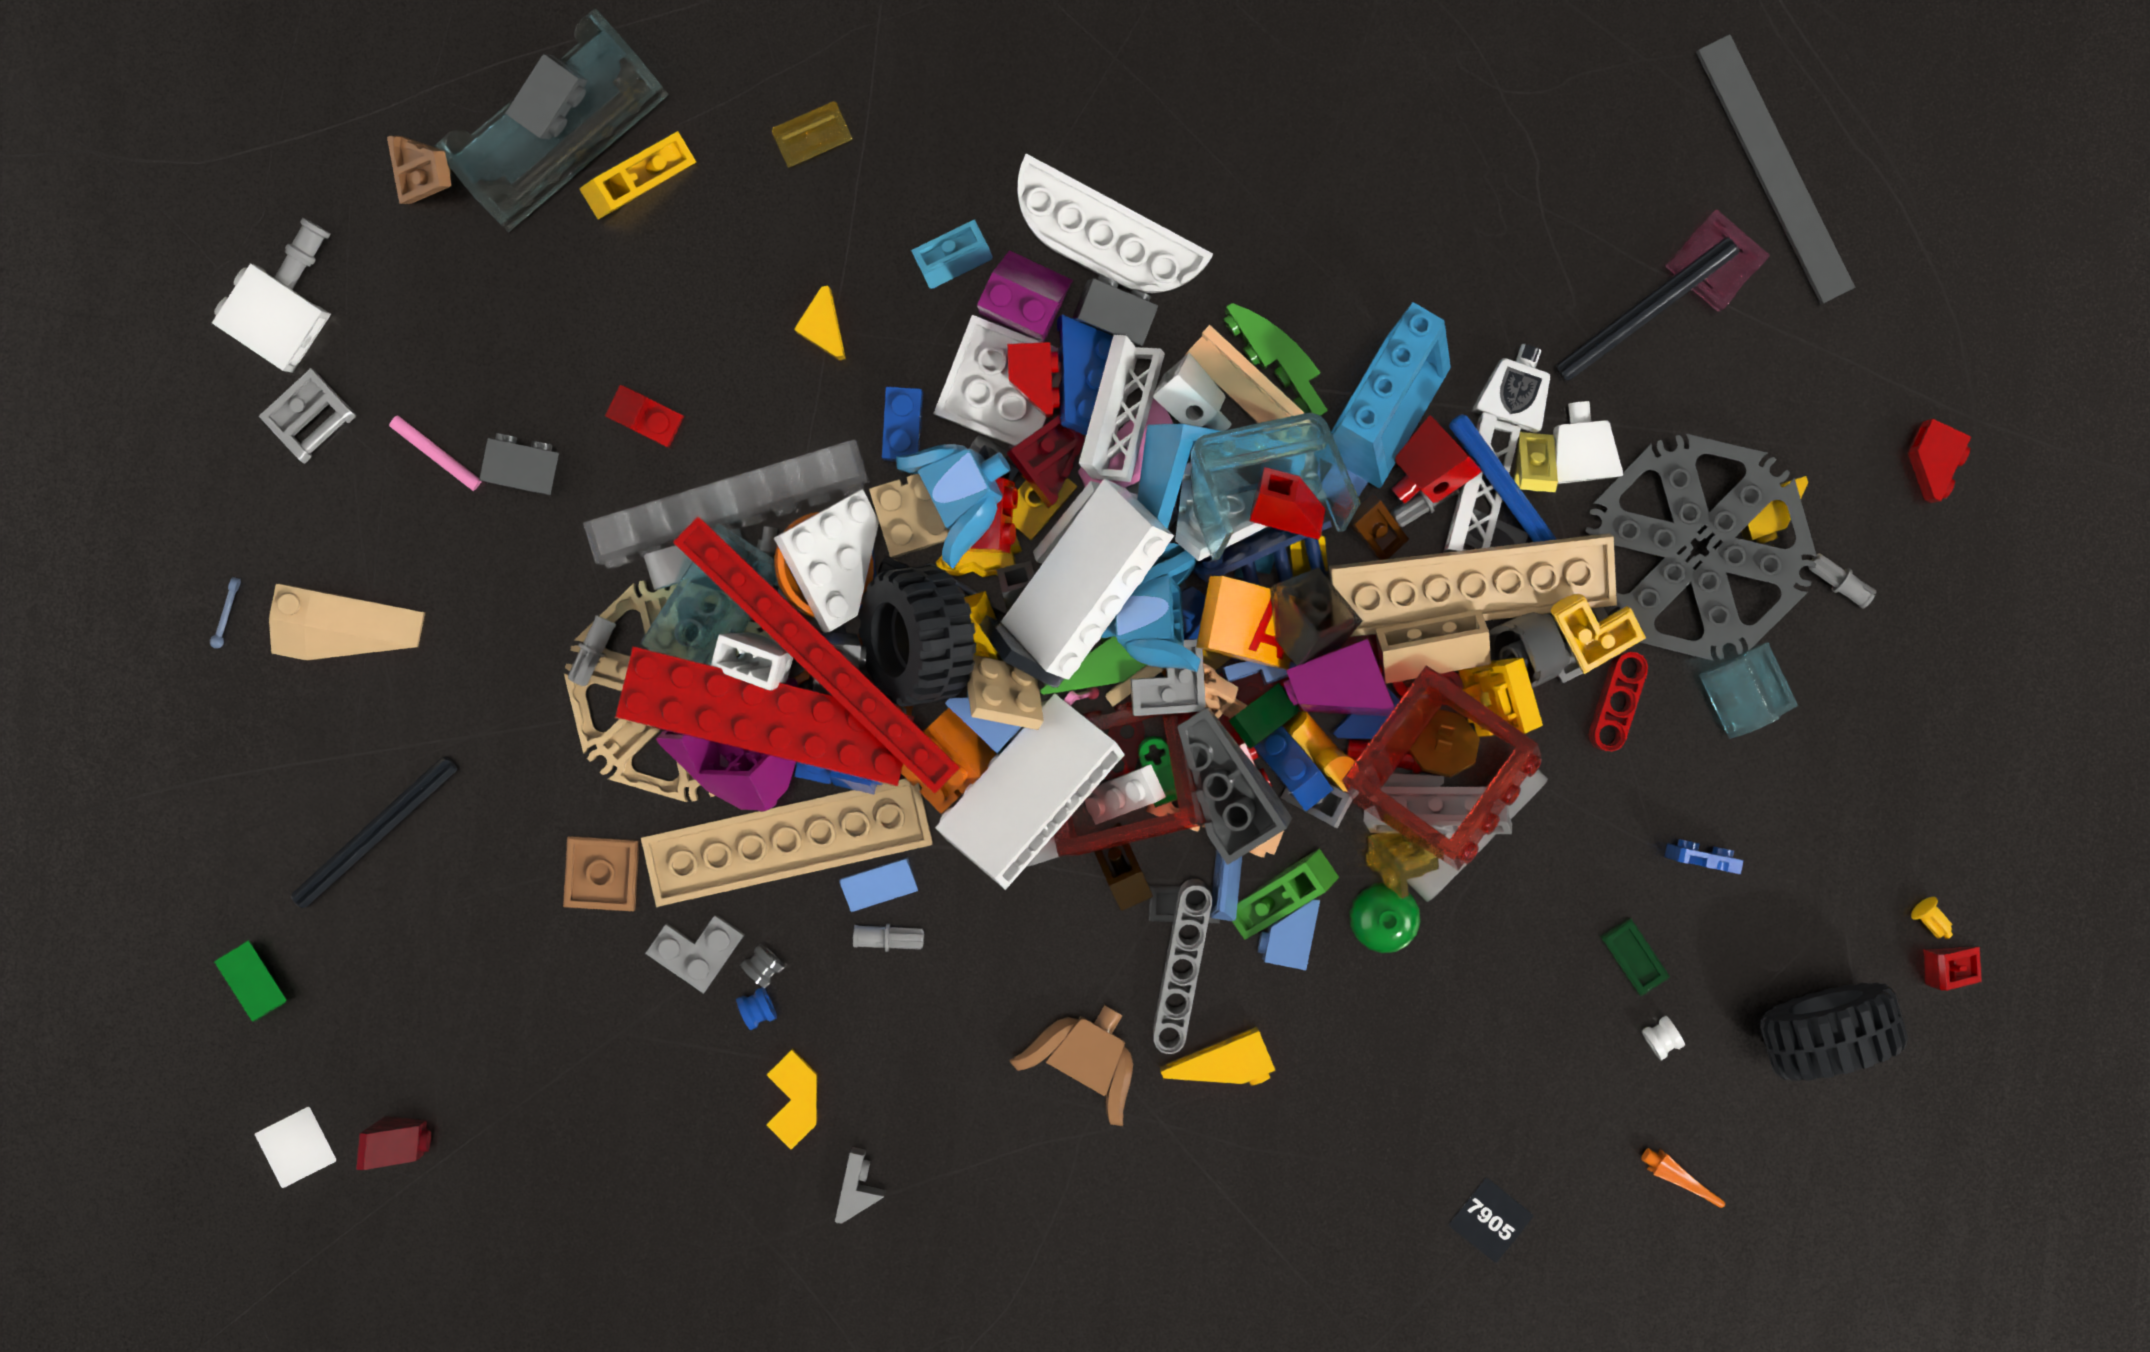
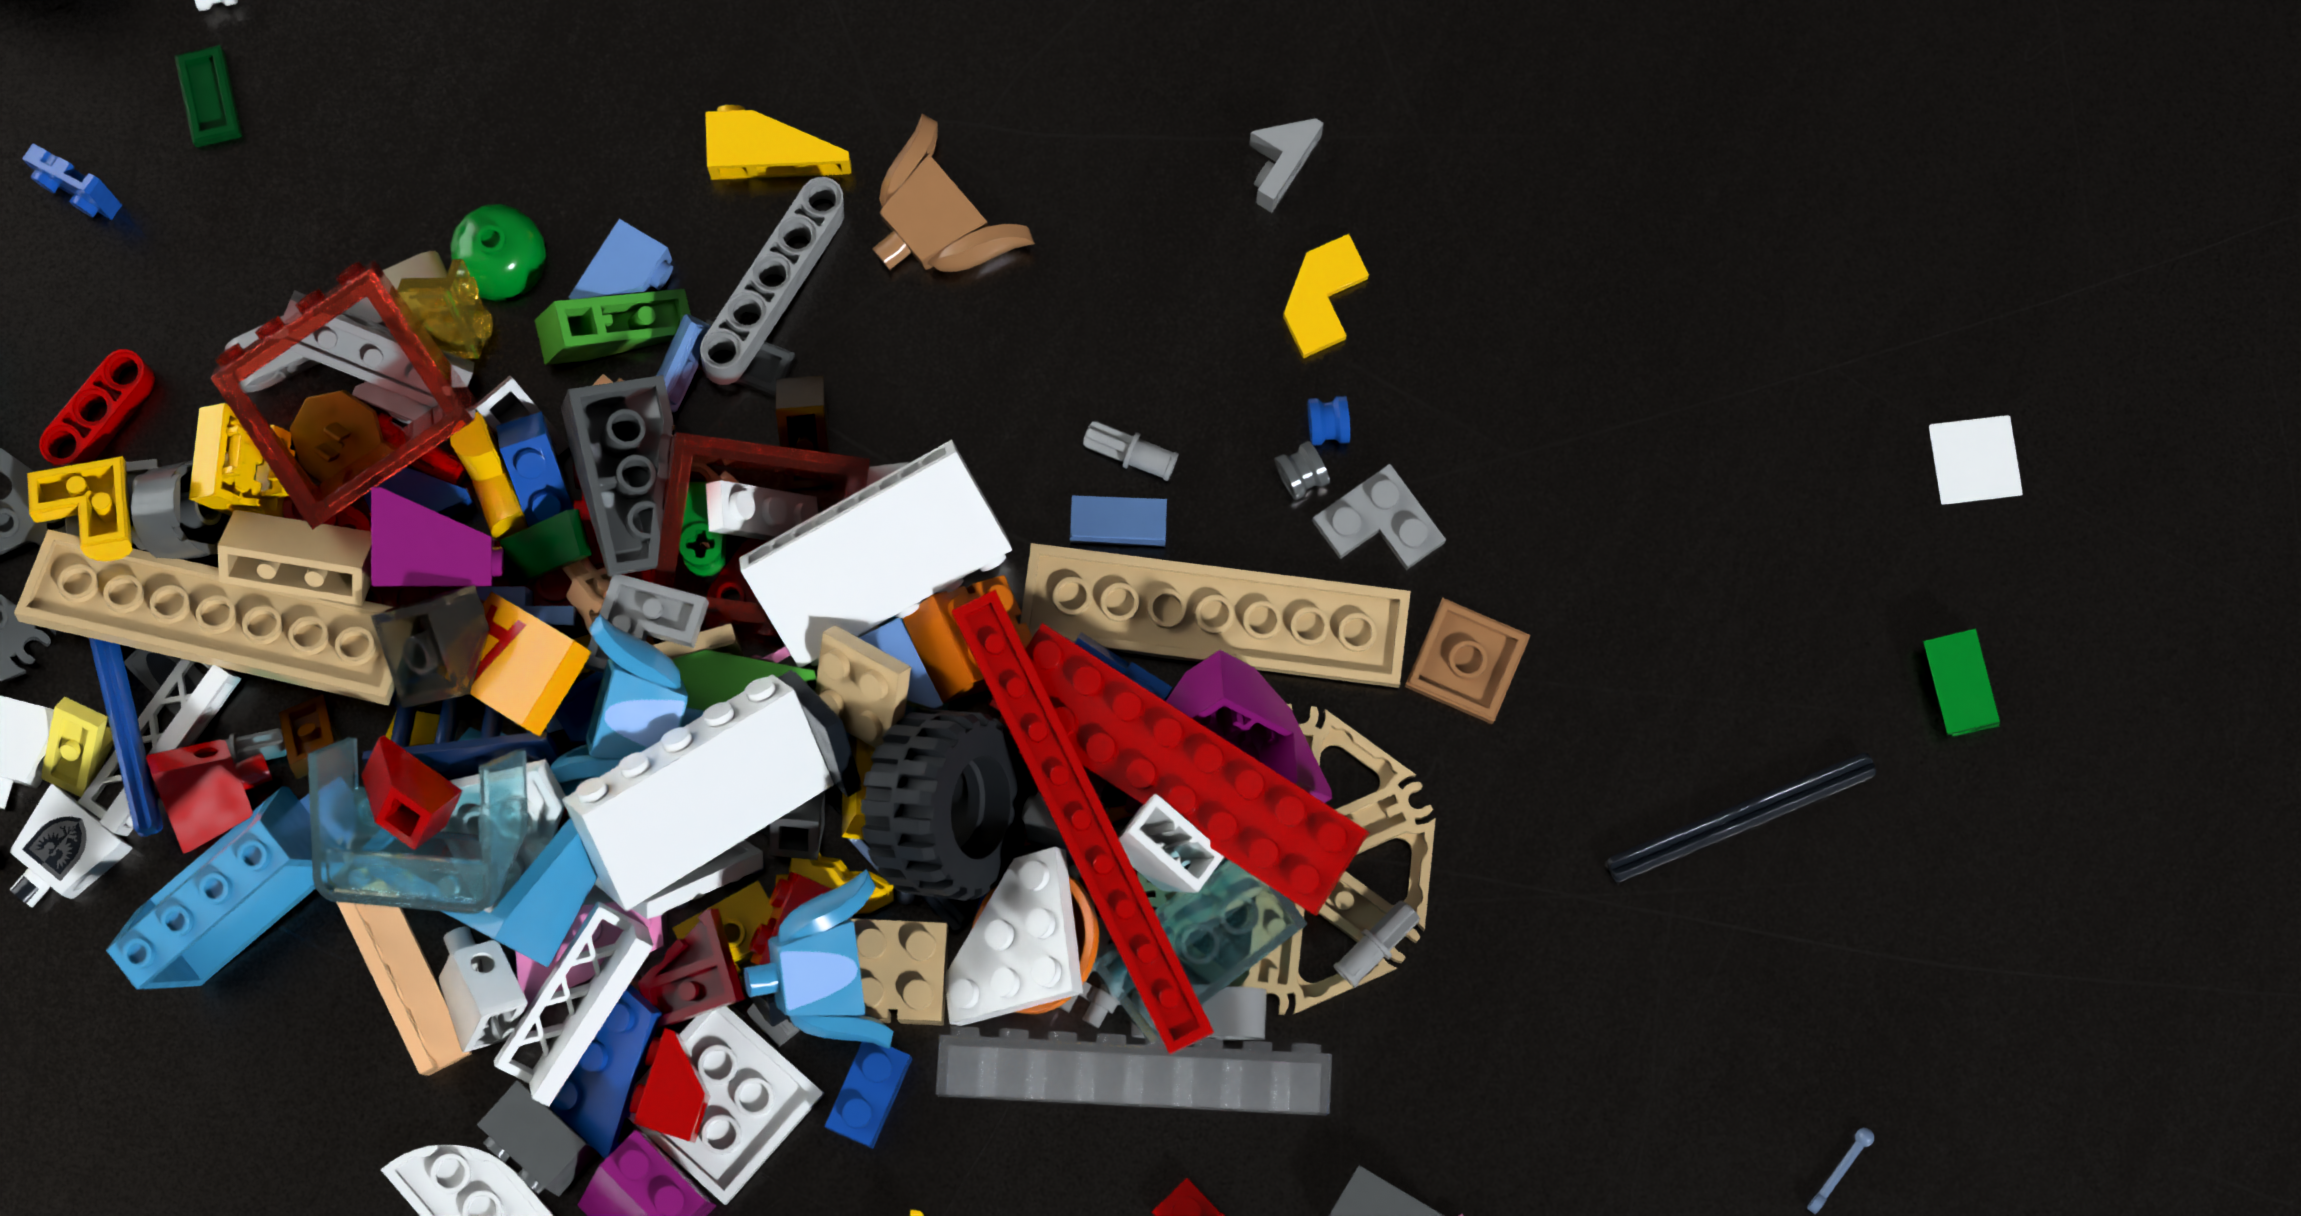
camera: 165 degrees left, 10 degrees down
tan wedge [269,583,425,660] -> none
dark red slope [356,1116,431,1170] -> none
bright green slope [1224,303,1328,421] -> none

